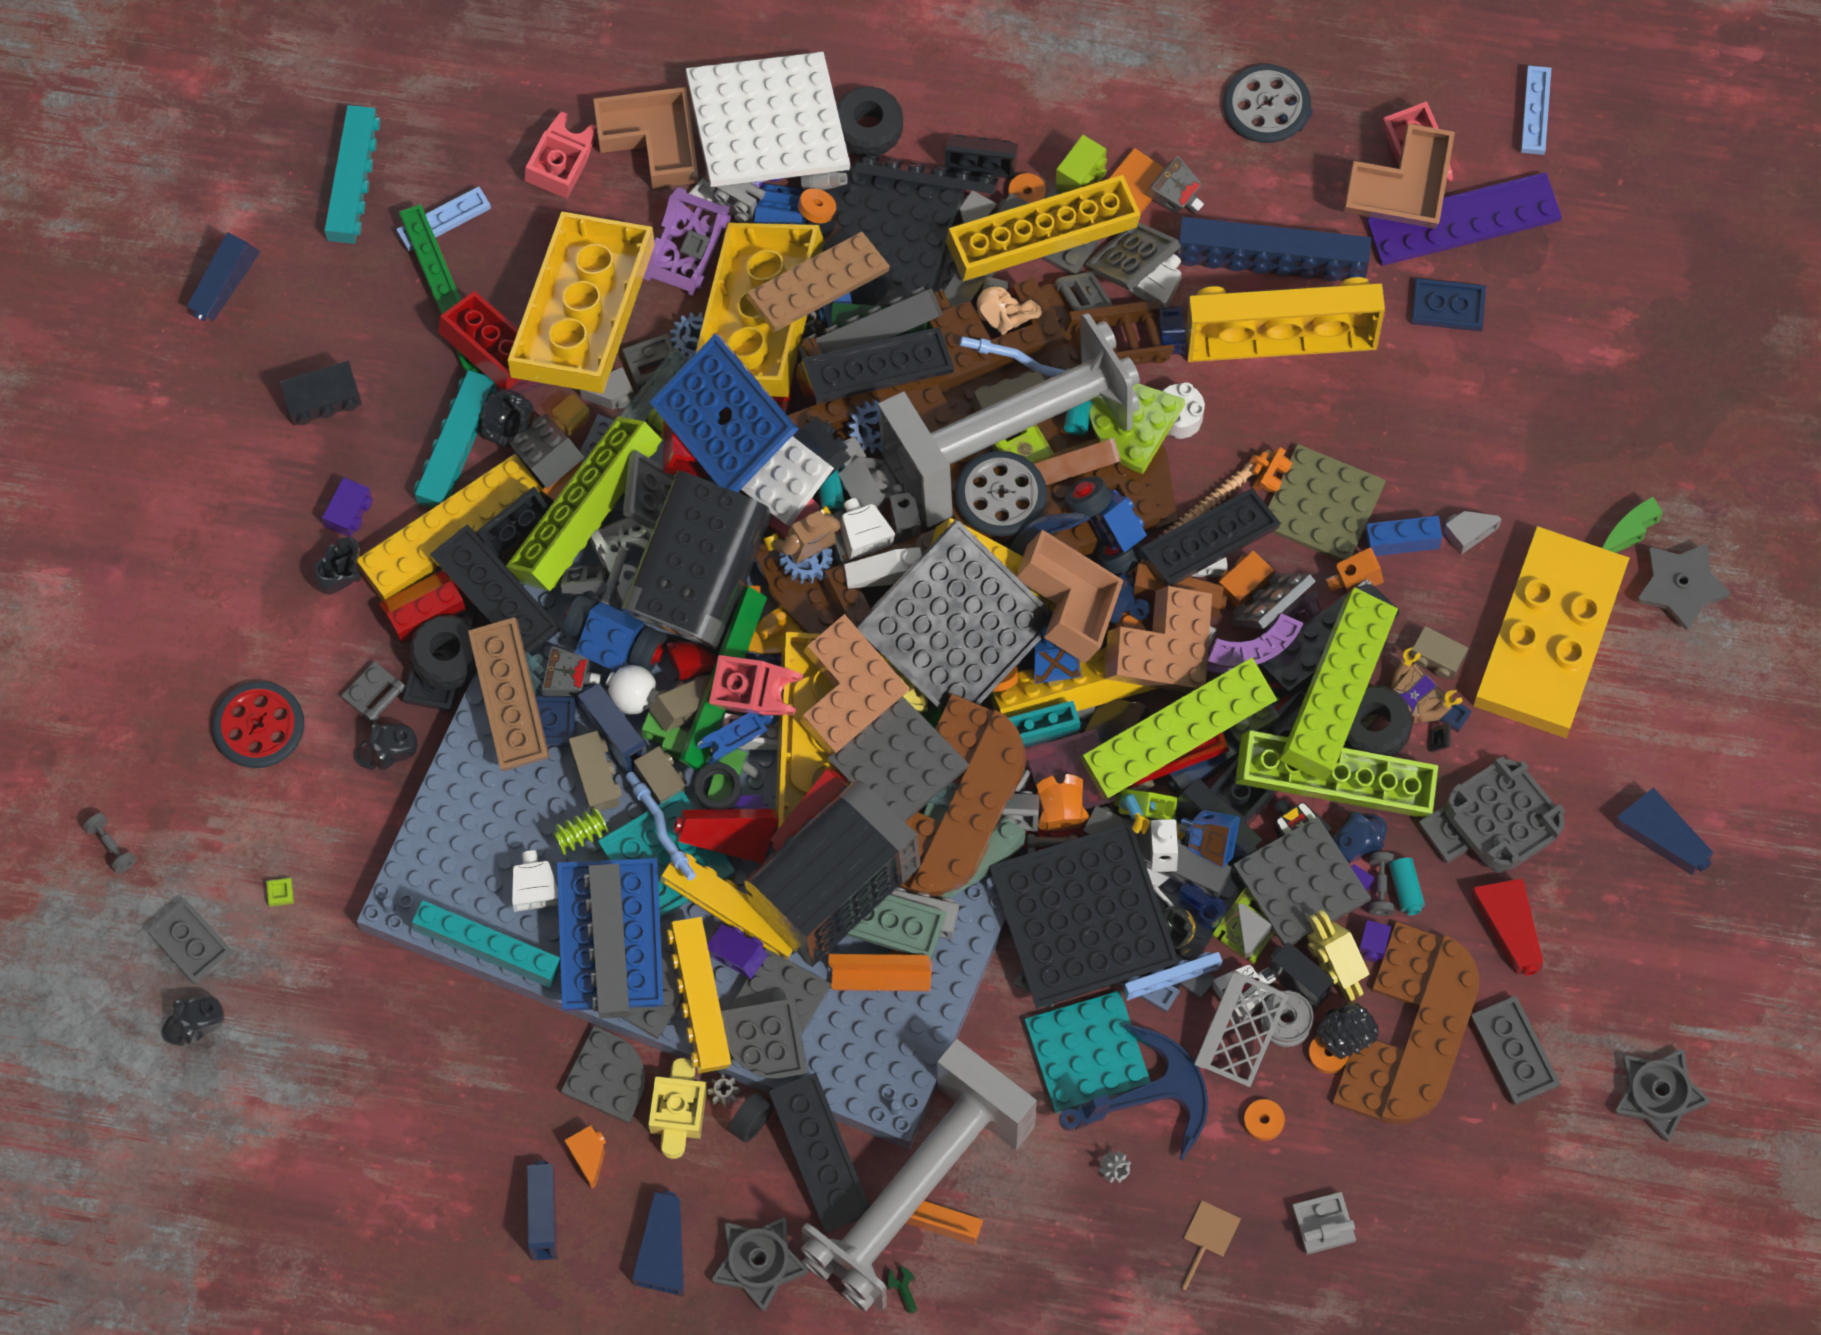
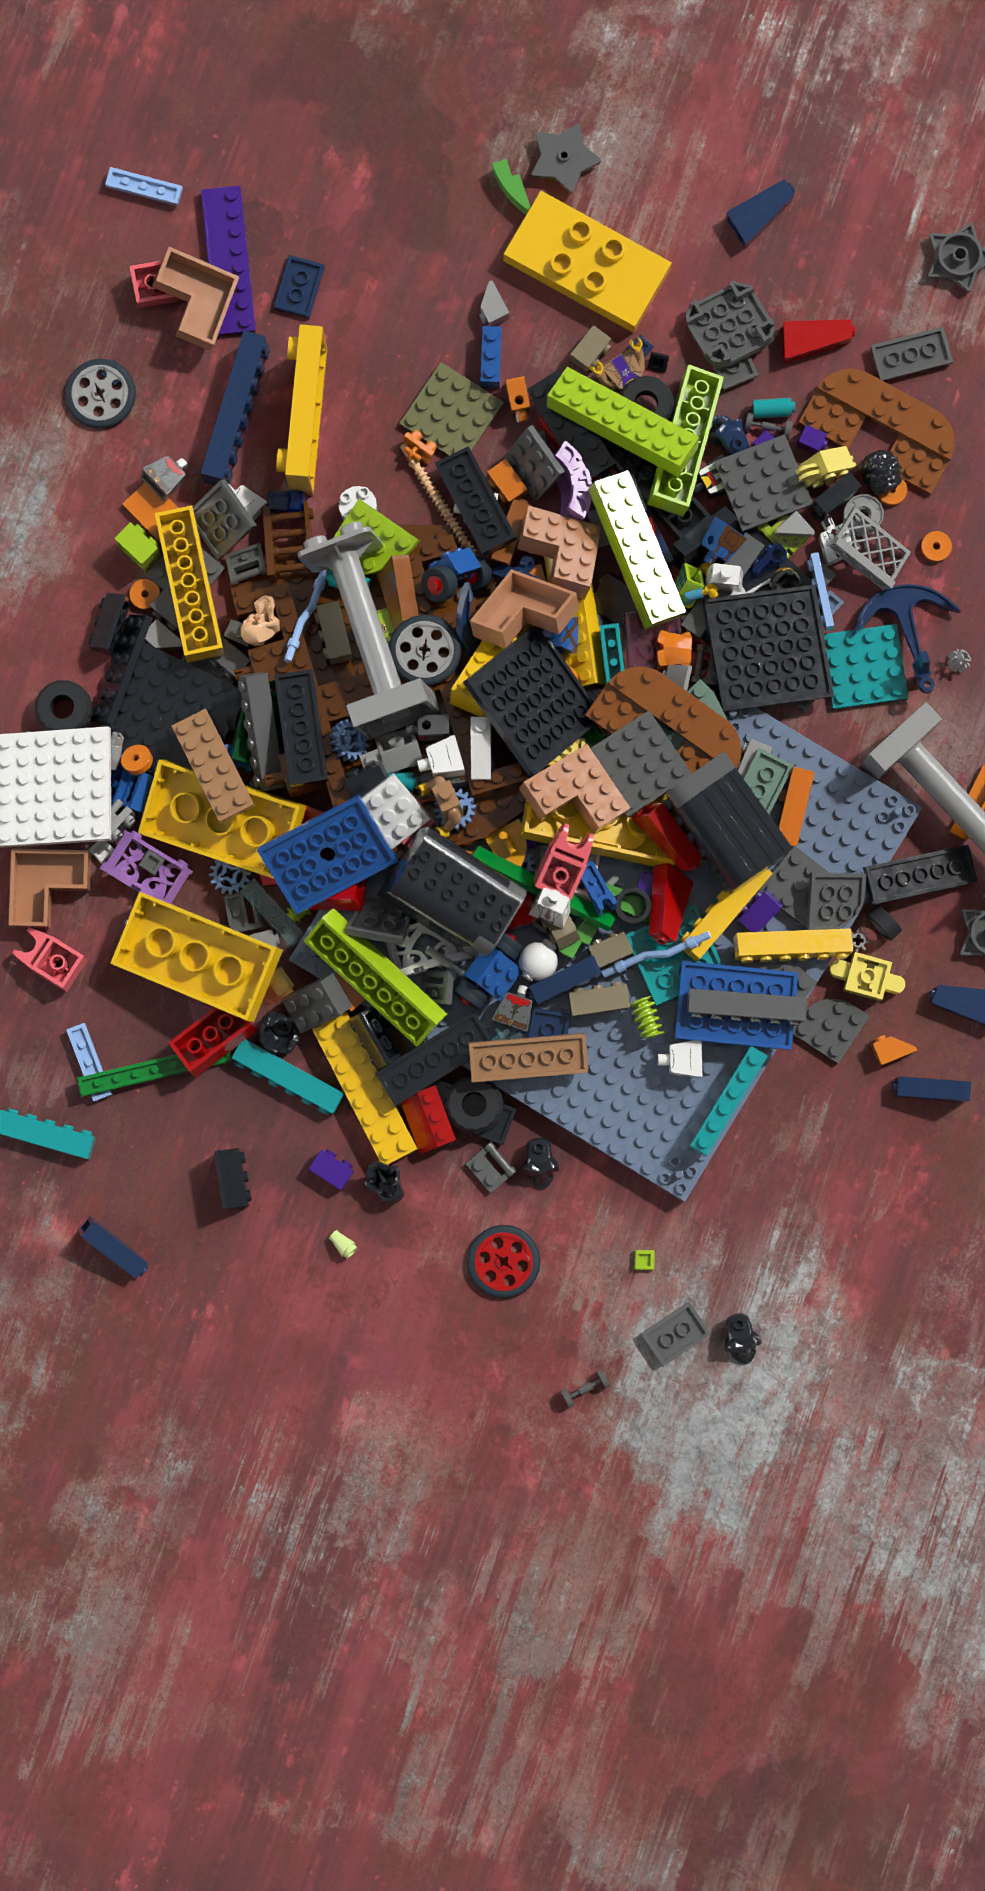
camera: 80 degrees left, 15 degrees up
none -> yellowish green cone [329,1230,357,1259]
none -> white torso [529,888,570,929]

